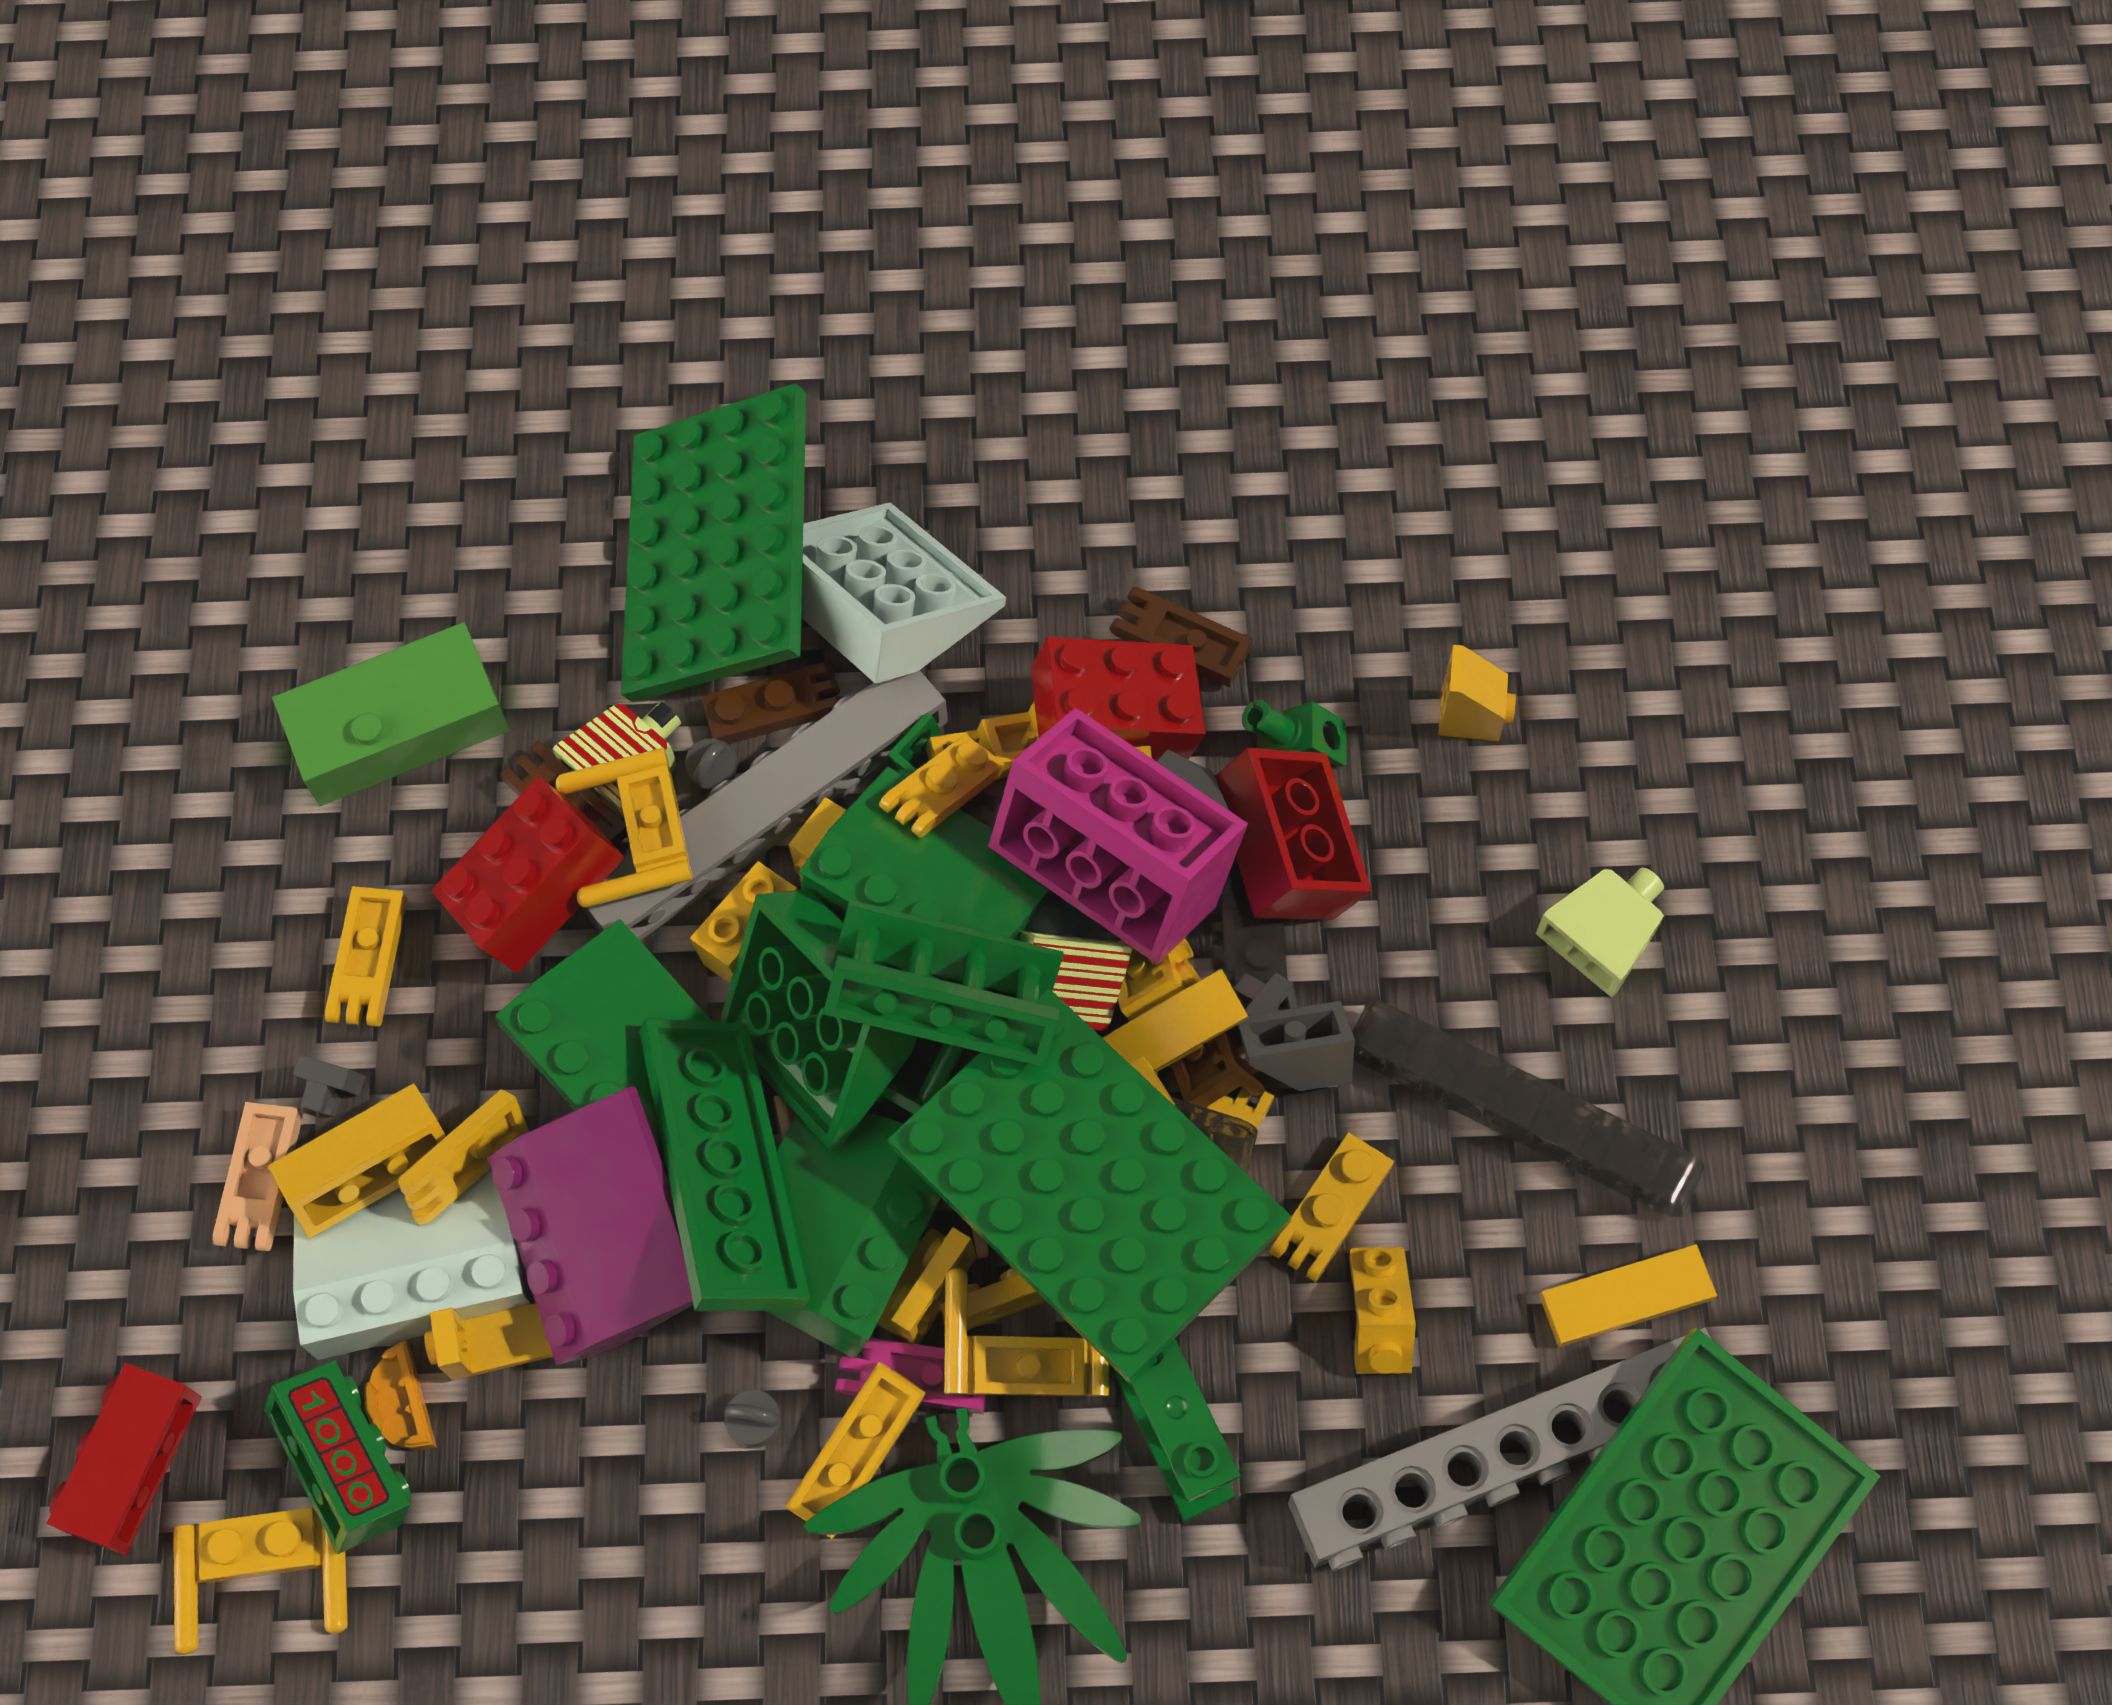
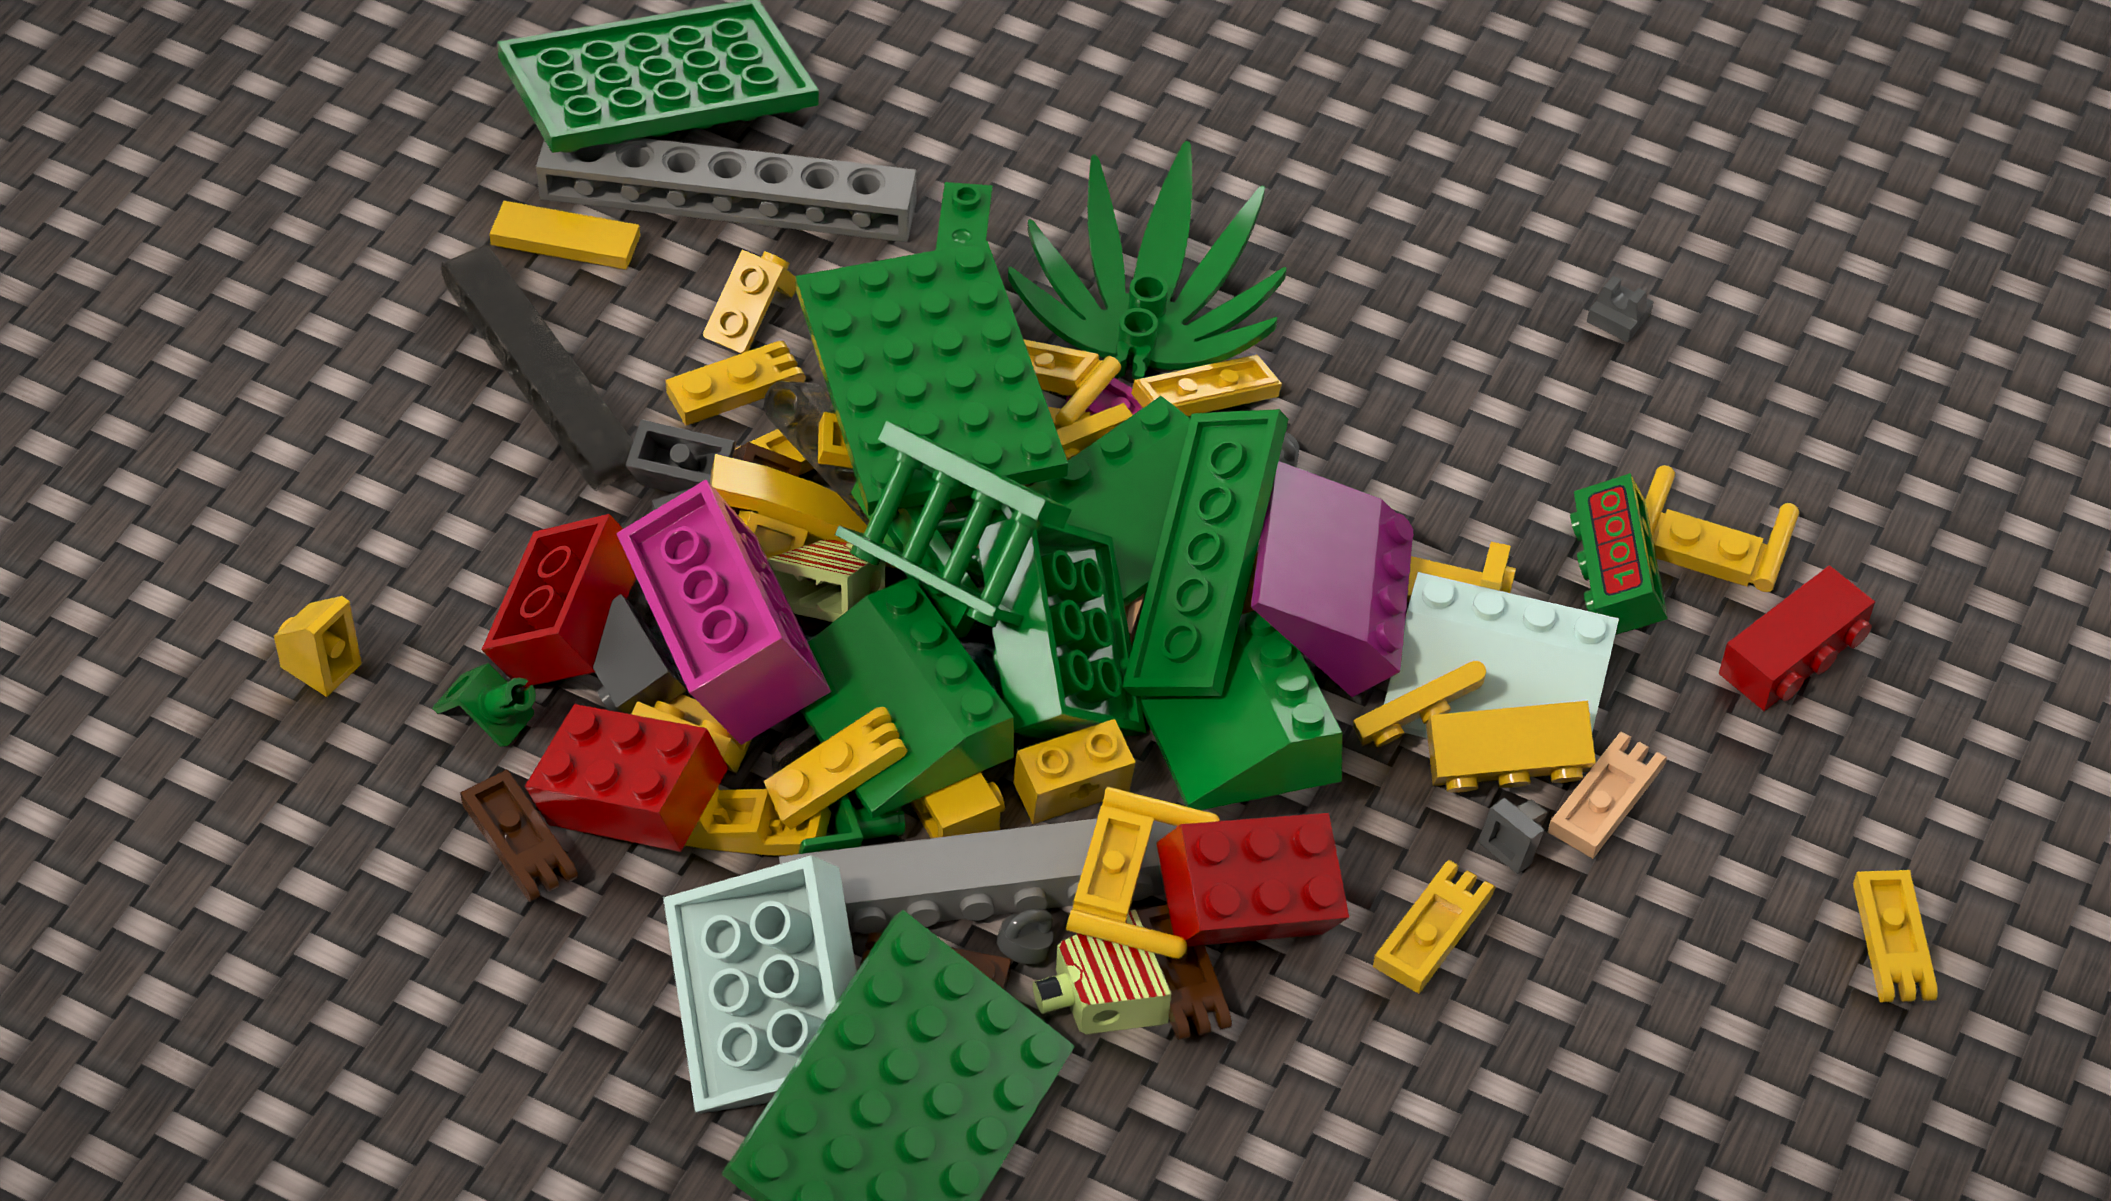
camera: 155 degrees left, 15 degrees down
bright green brick [272,622,510,806] -> none
light orange tile [364,1340,437,1451] -> none
yellowish green torso [1535,867,1664,998] -> none

